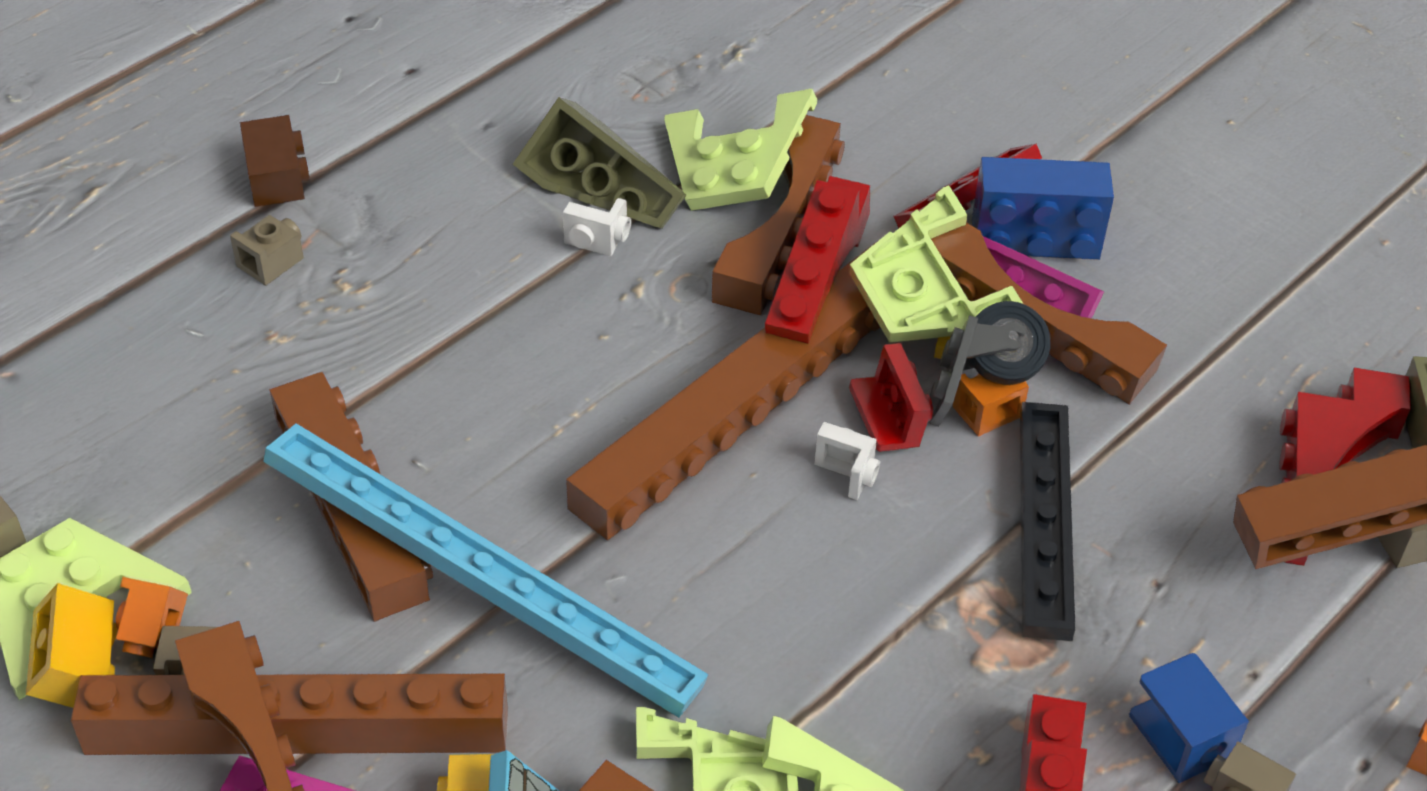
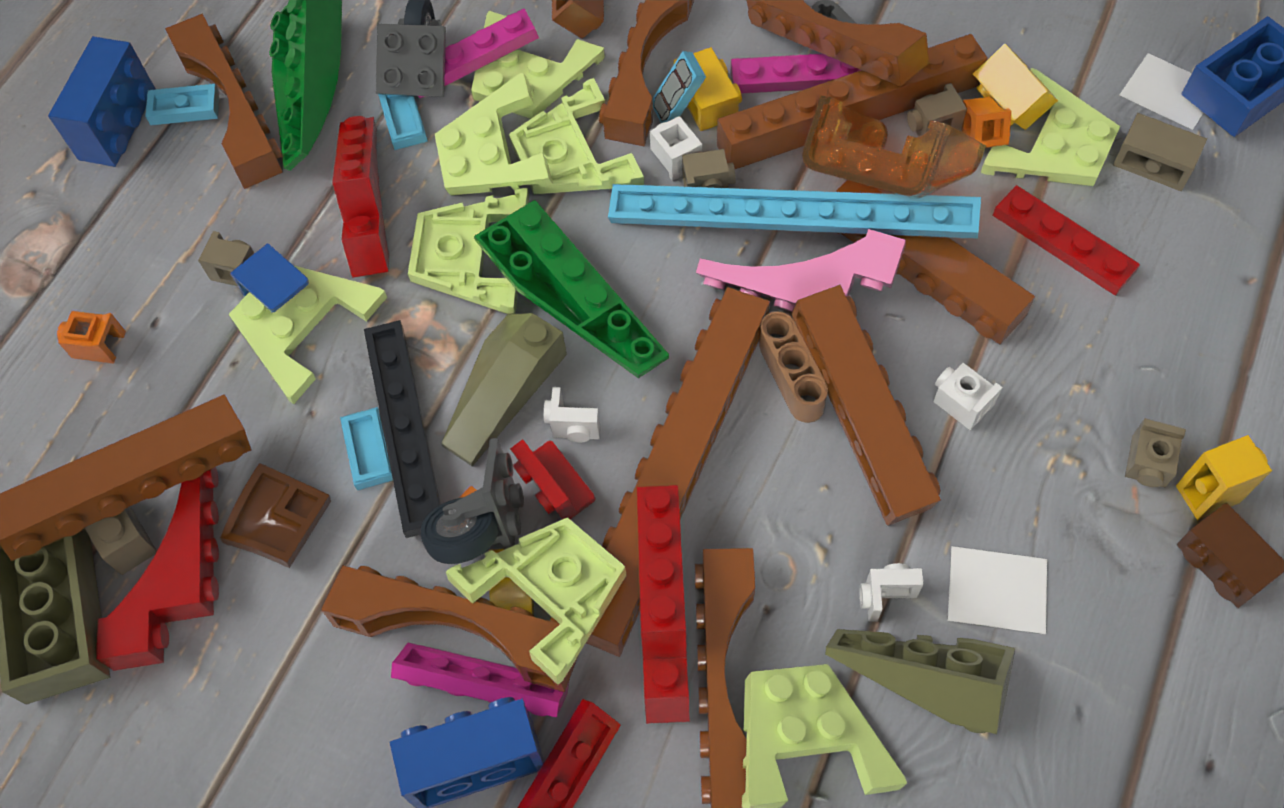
camera: 165 degrees right, 15 degrees up
none -> reddish brown plate [220,463,331,568]
none -> yellowish green wing [229,265,387,404]
none -> medium azure tile [340,407,393,490]
none -> yellowish green wing [408,188,529,314]
none -> olive wedge [441,313,567,467]
none -> green wedge [474,200,669,379]
none -> white brick [650,116,702,181]
none -> dark tan brick [682,149,736,188]
none -> bright pink arch [696,229,906,312]
none -> medium nougat beam [759,311,828,423]
none -> dark orange brick [792,285,941,526]
none -> clear orange windscreen [802,95,986,199]
none -> white brick [933,363,1003,430]
none -> white sticker [948,546,1047,634]
none -> red plate [992,185,1140,296]
none -> yellow brick [1175,435,1272,520]

